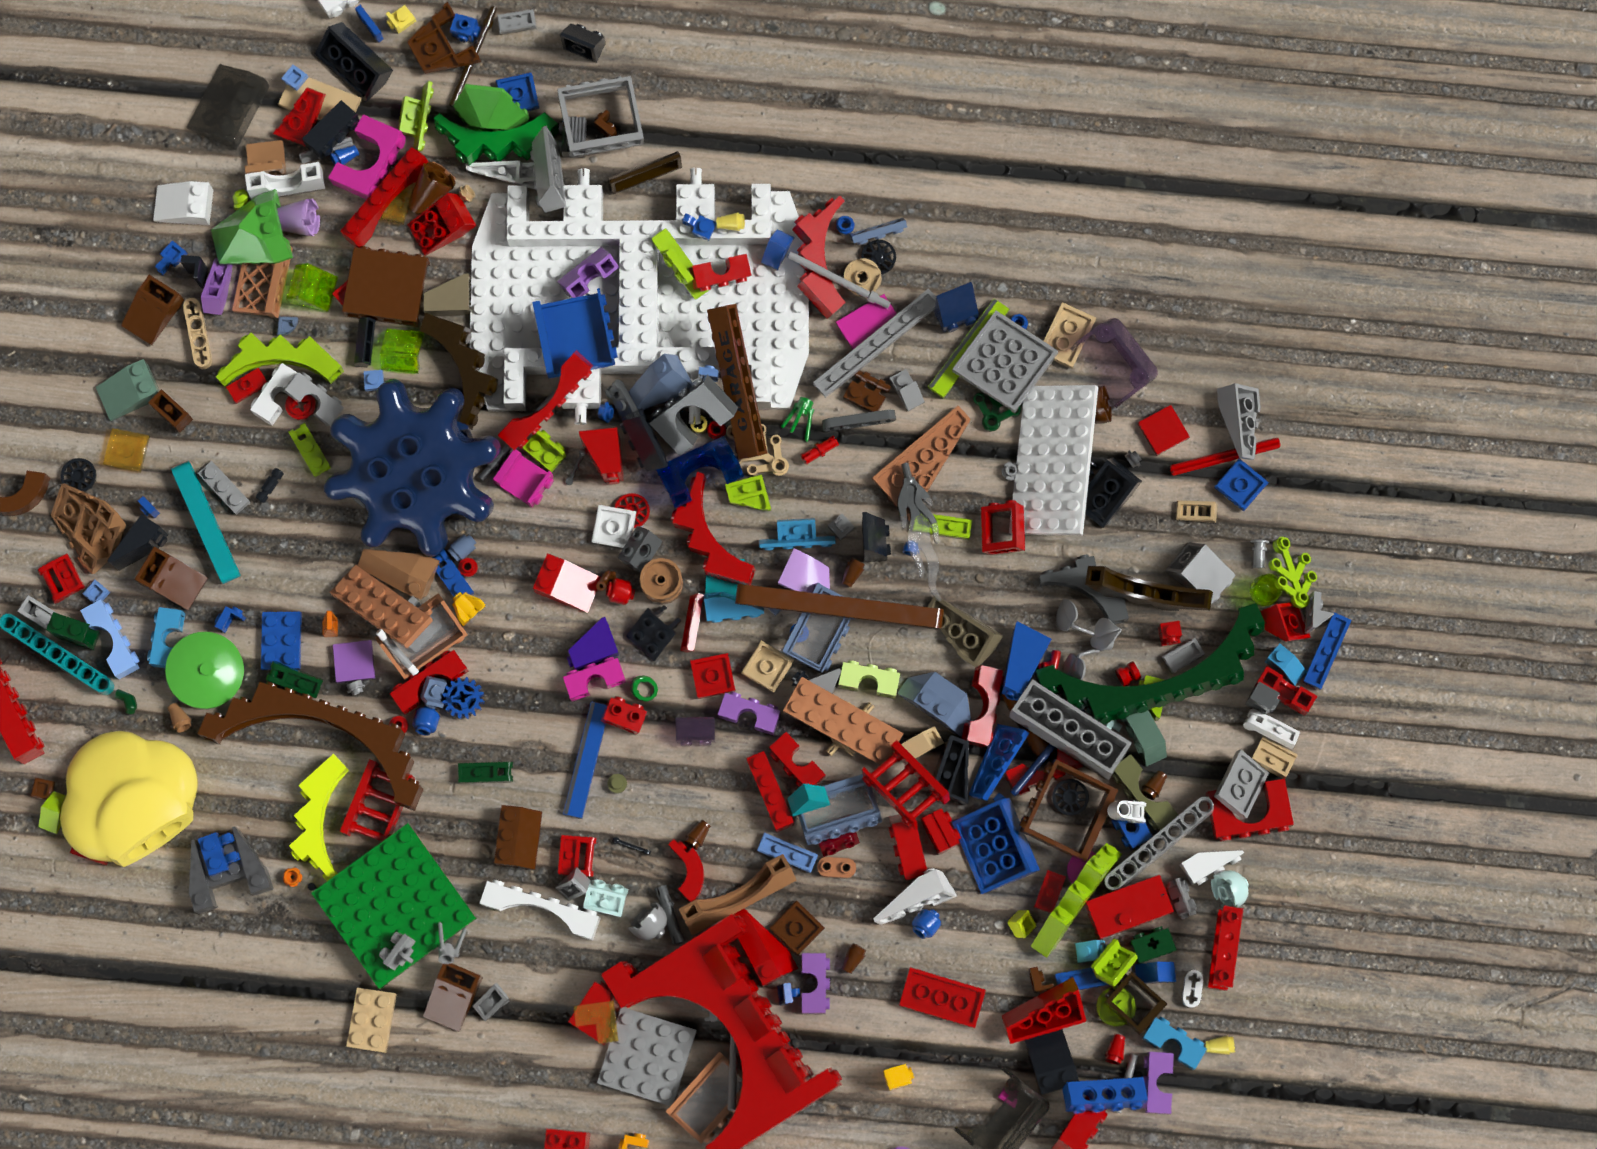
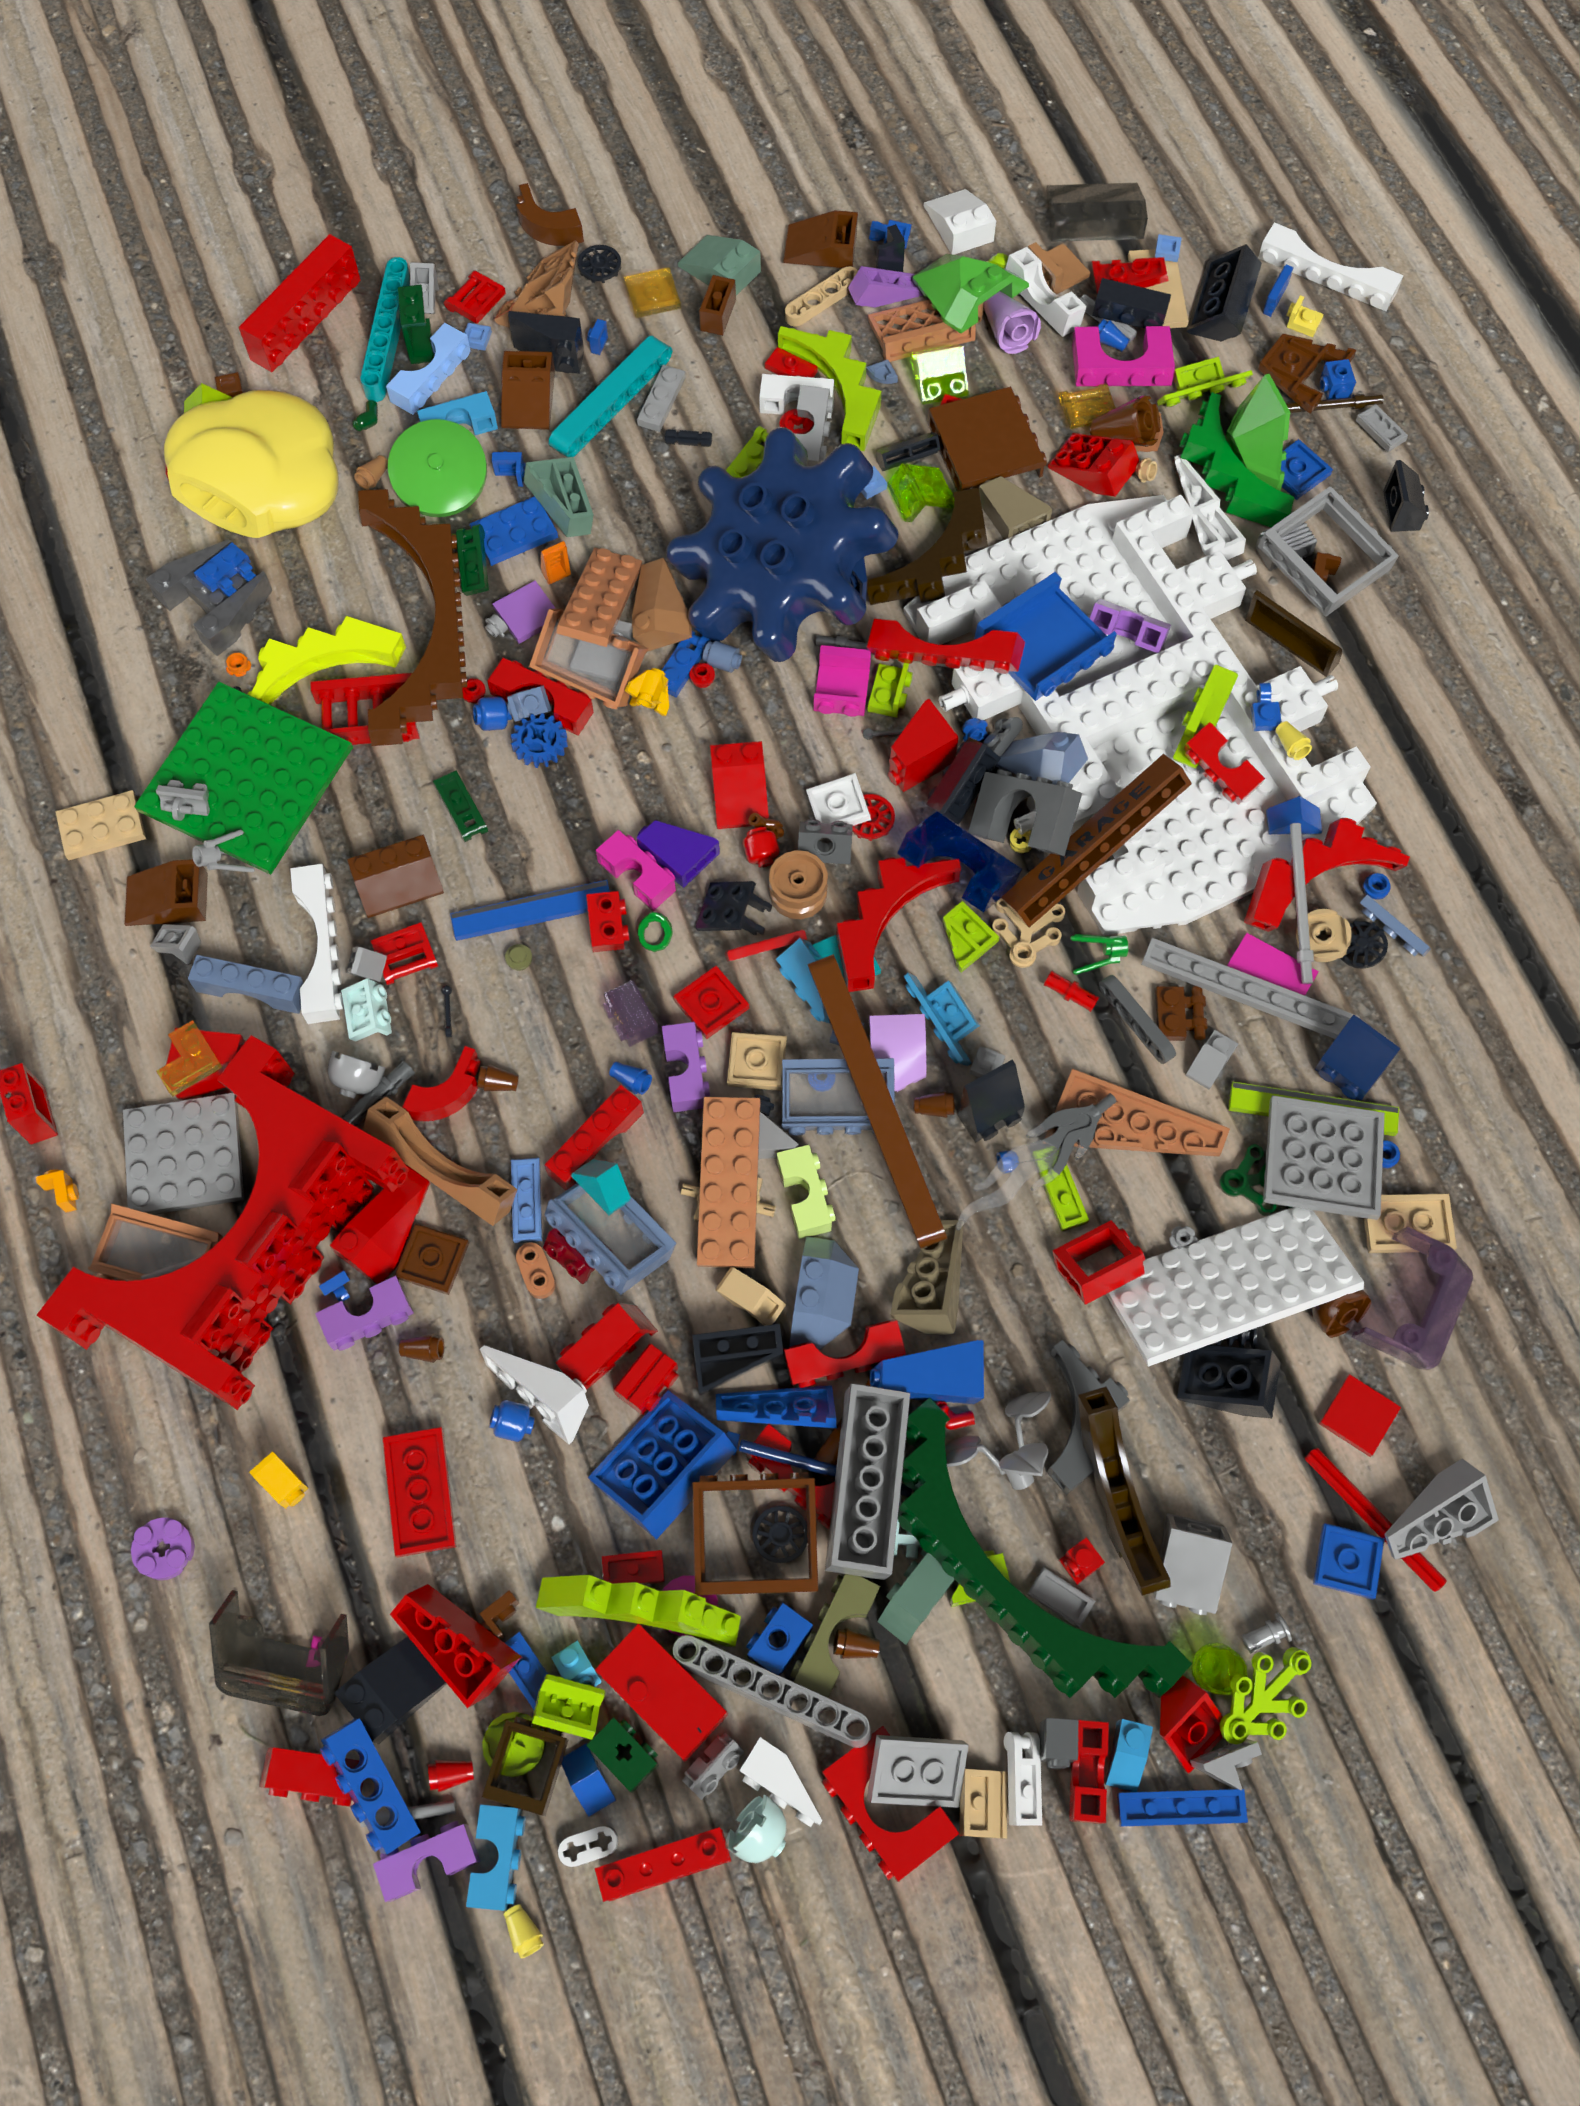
camera: 60 degrees right, 10 degrees down
red arch [340,147,428,248] -> none
light grey bar [376,629,419,676] -> none
light grey slope [530,126,566,213] -> none
medium blue plate [698,365,719,382] -> none
red plate [707,421,726,440] -> none
red arch [769,732,826,787] -> none
red fence [861,740,950,830] -> none
neon yellow slope [1007,910,1037,938] -> none
white piece [1108,800,1146,823] -> none
red wheel [1115,661,1141,686] -> none
flat silver plate [1125,450,1142,468] -> none
tan slope [1176,500,1217,523] -> none
none -> sand blue arch [188,955,304,1014]
none -> sand green wedge [524,457,594,537]
none -> blue cone [609,1062,652,1095]

